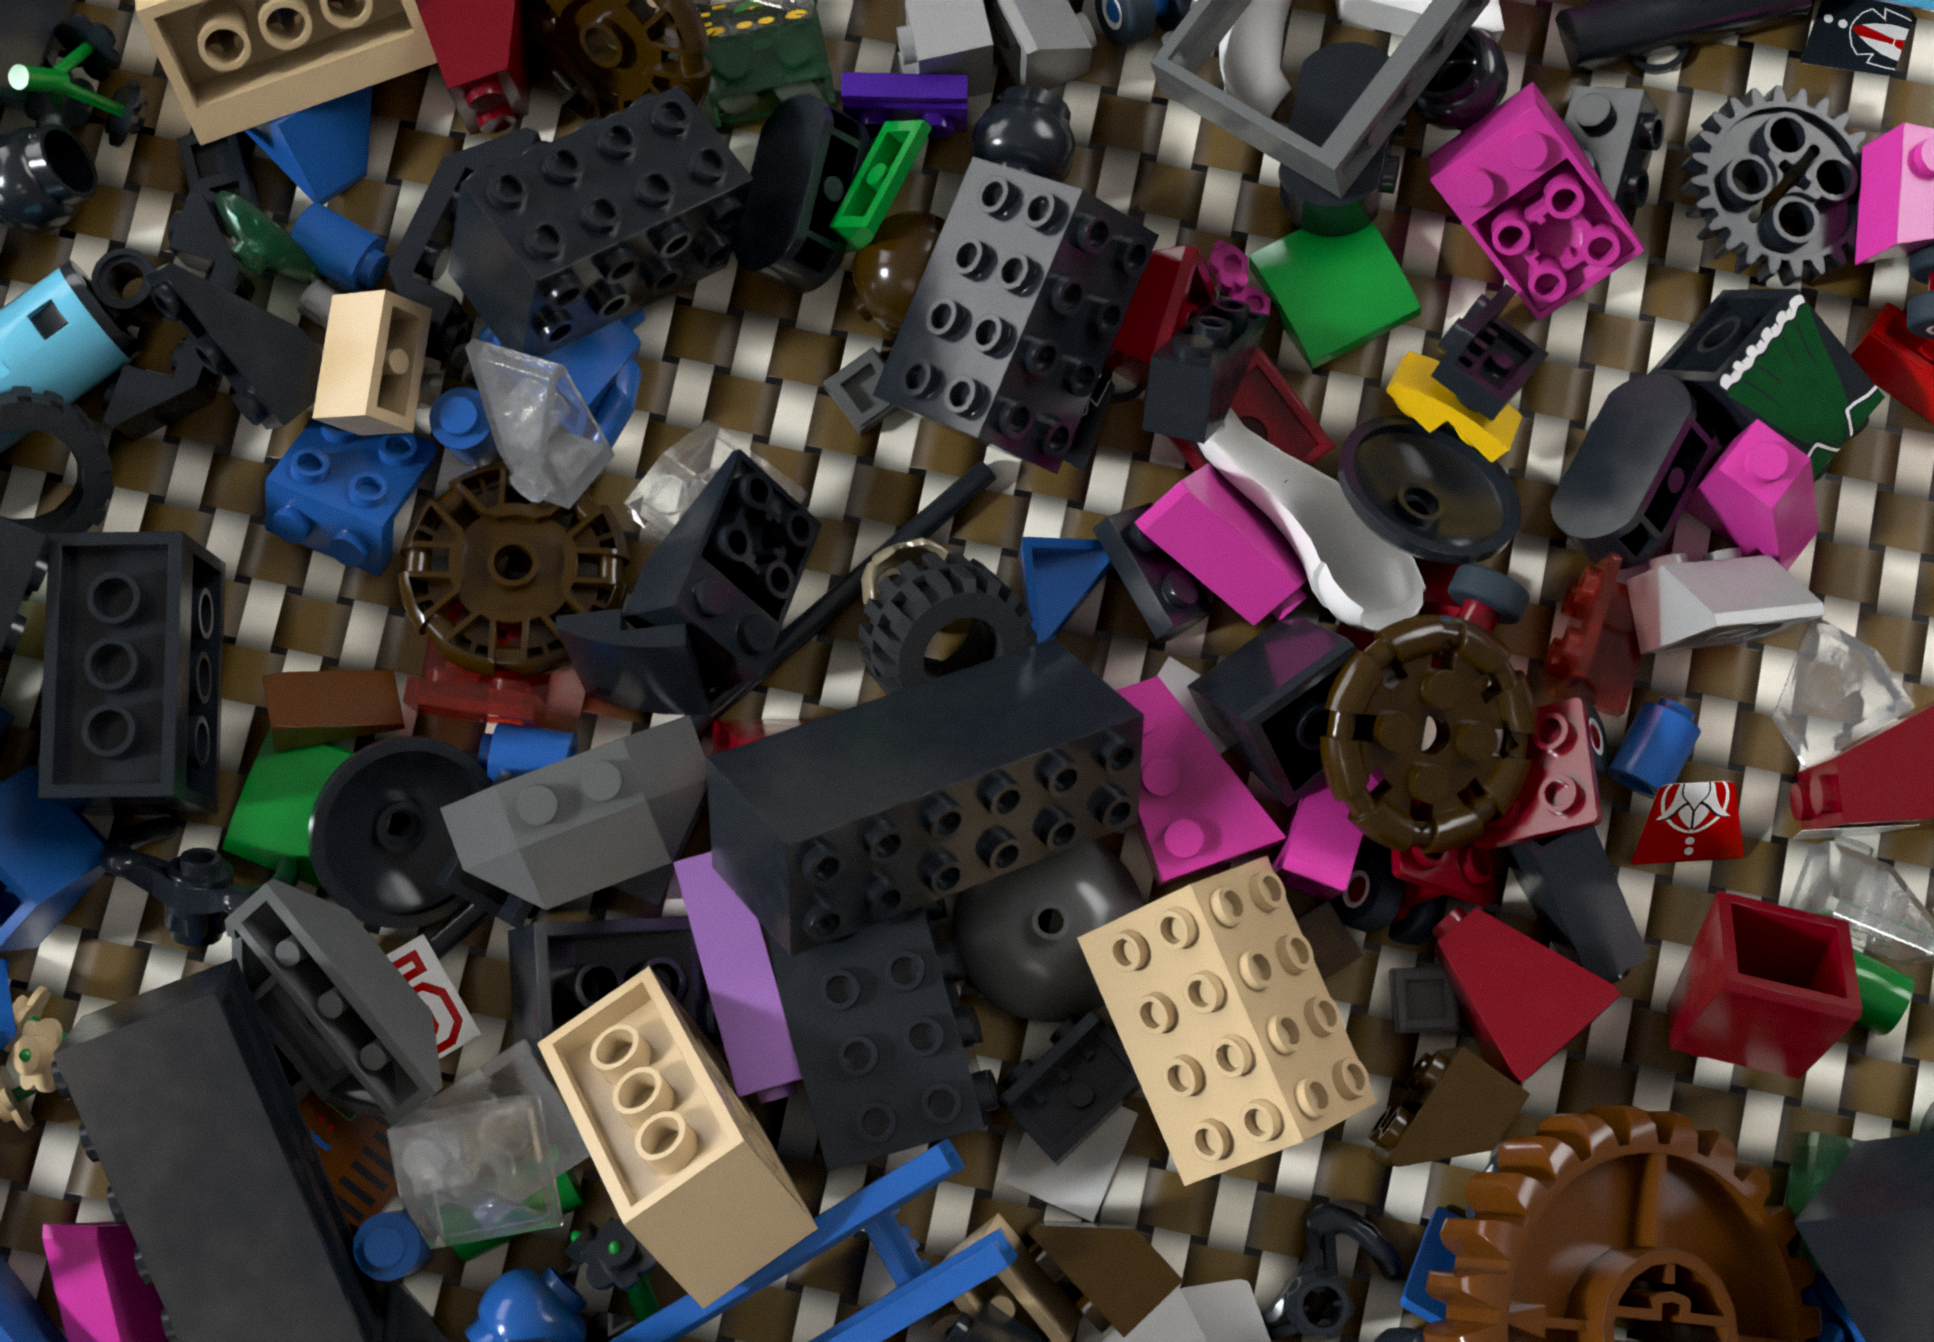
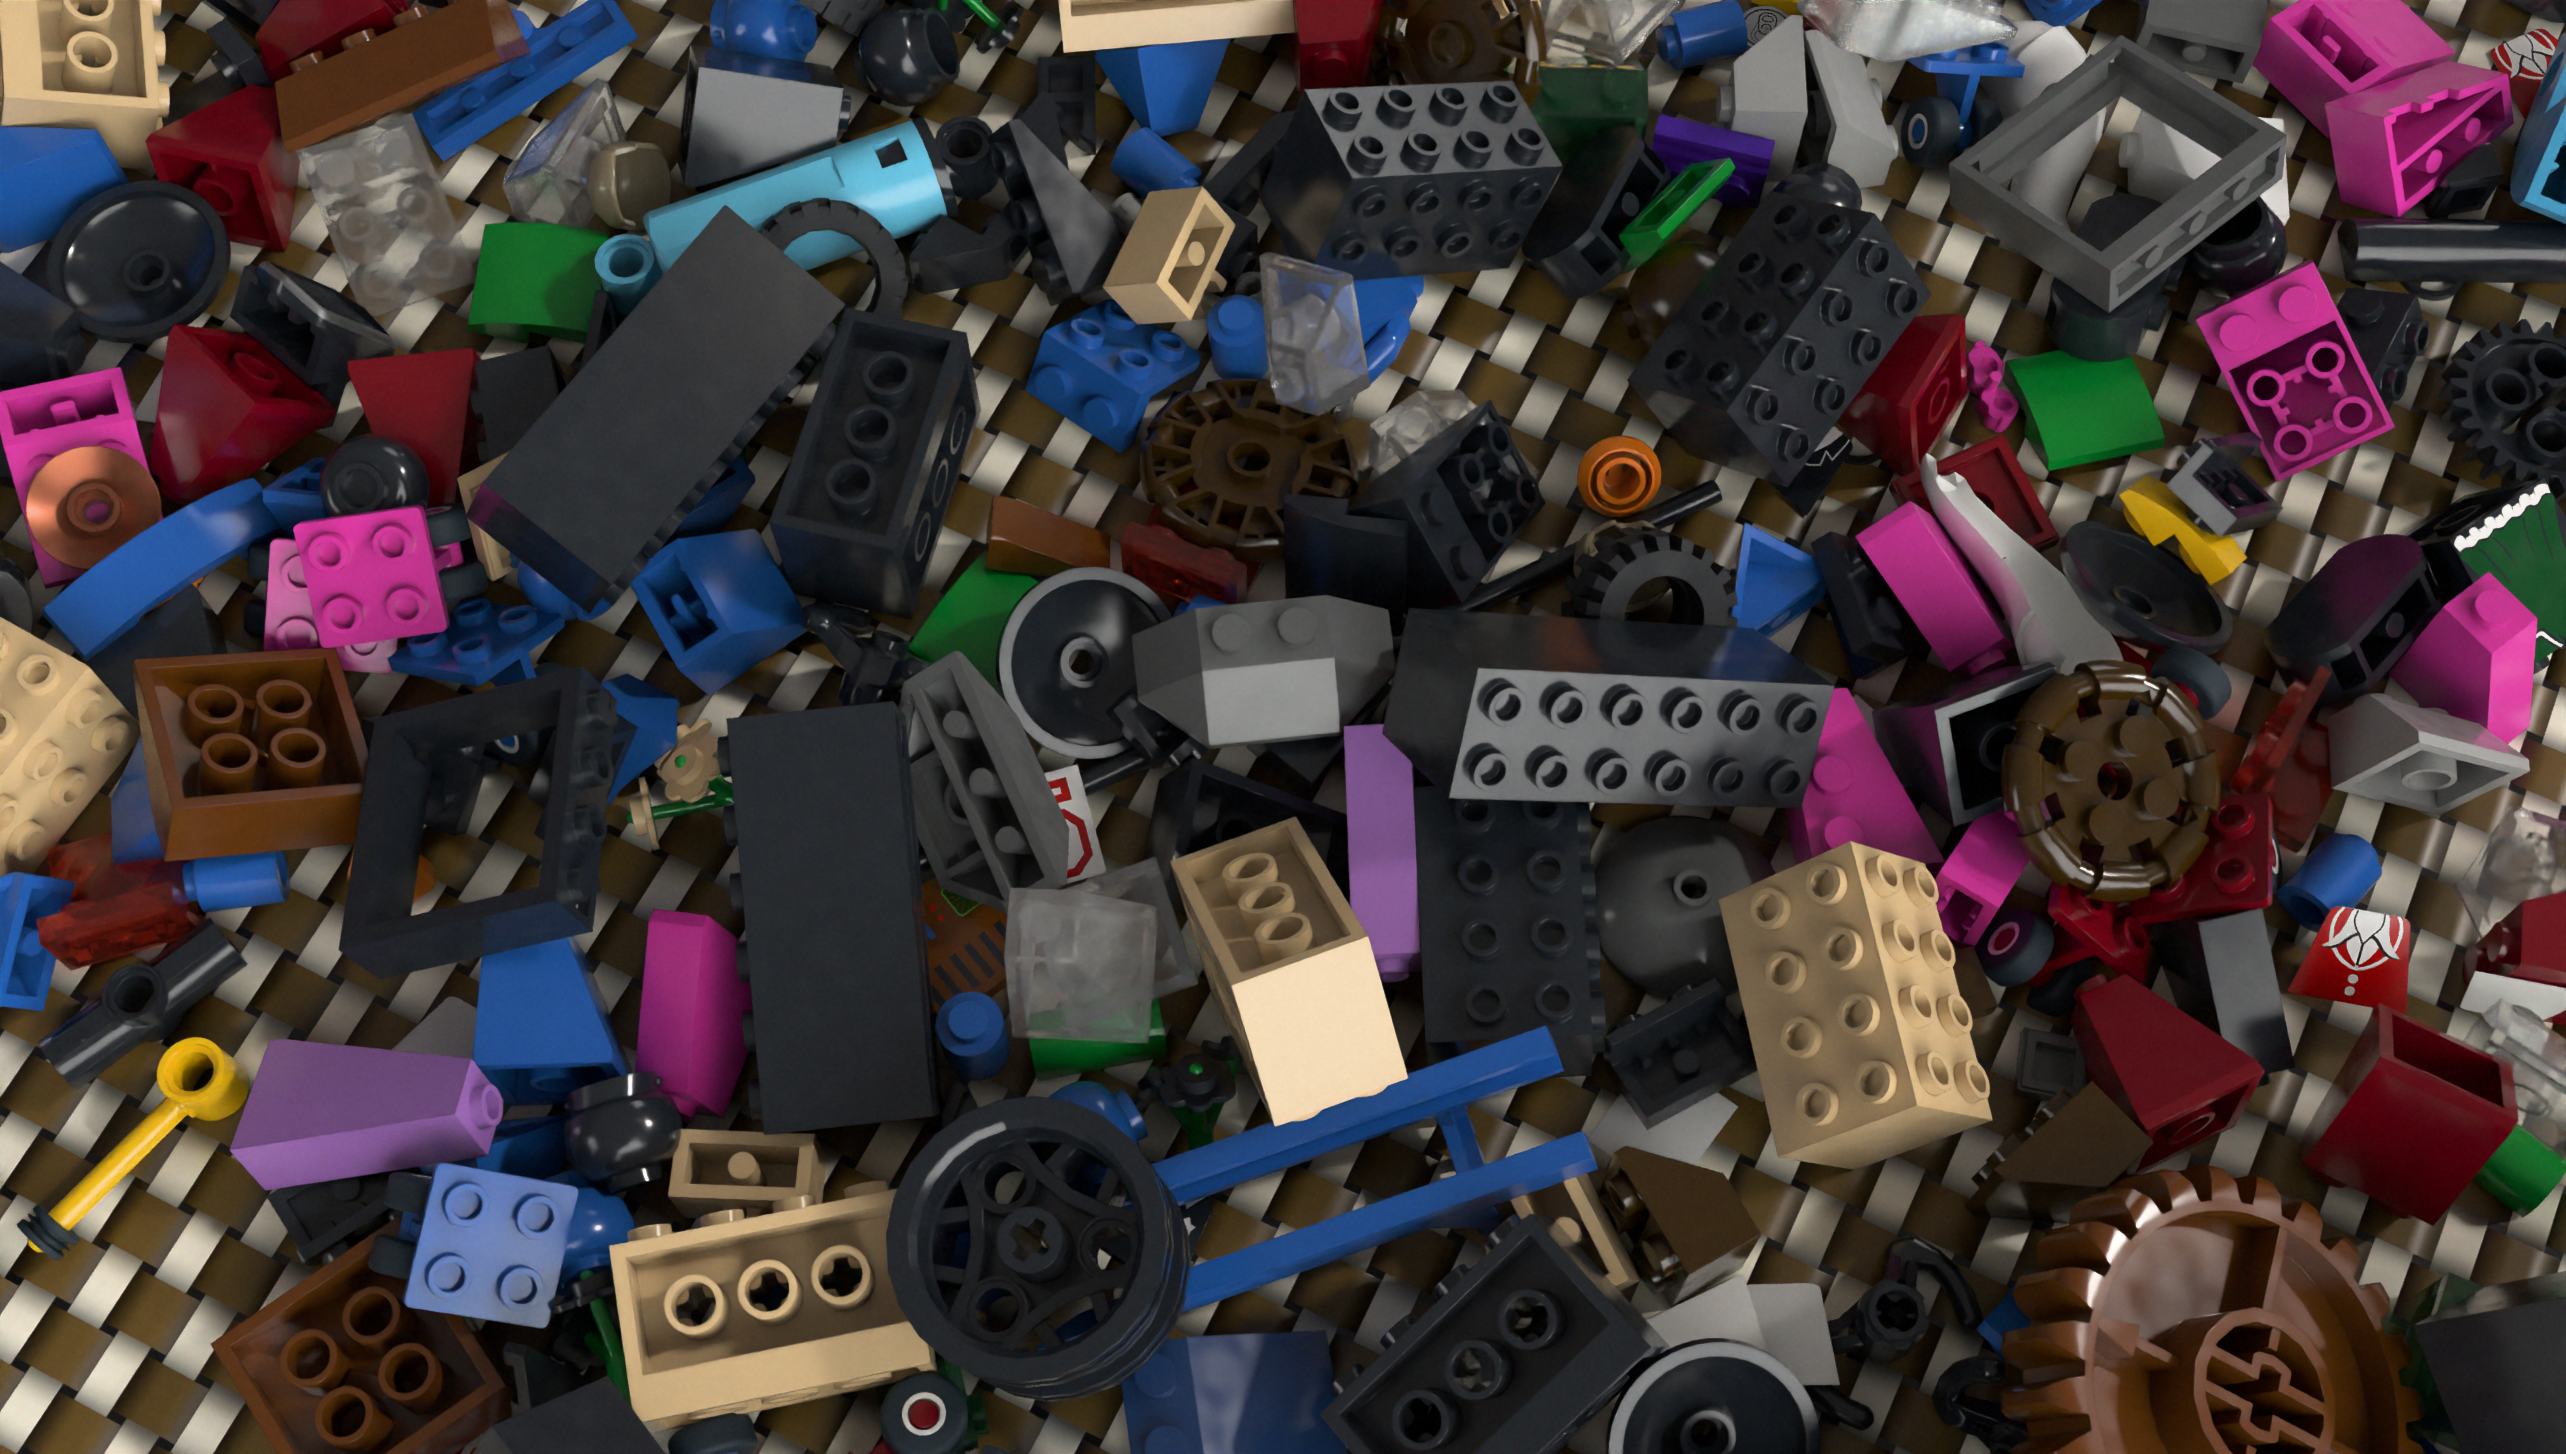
camera: 15 degrees right, 15 degrees down
clear green dish [214,190,320,283] -> none
dark grey tile [823,347,900,437] -> none
black slope [1142,299,1268,444] -> none
none -> orange cone [1577,436,1661,517]

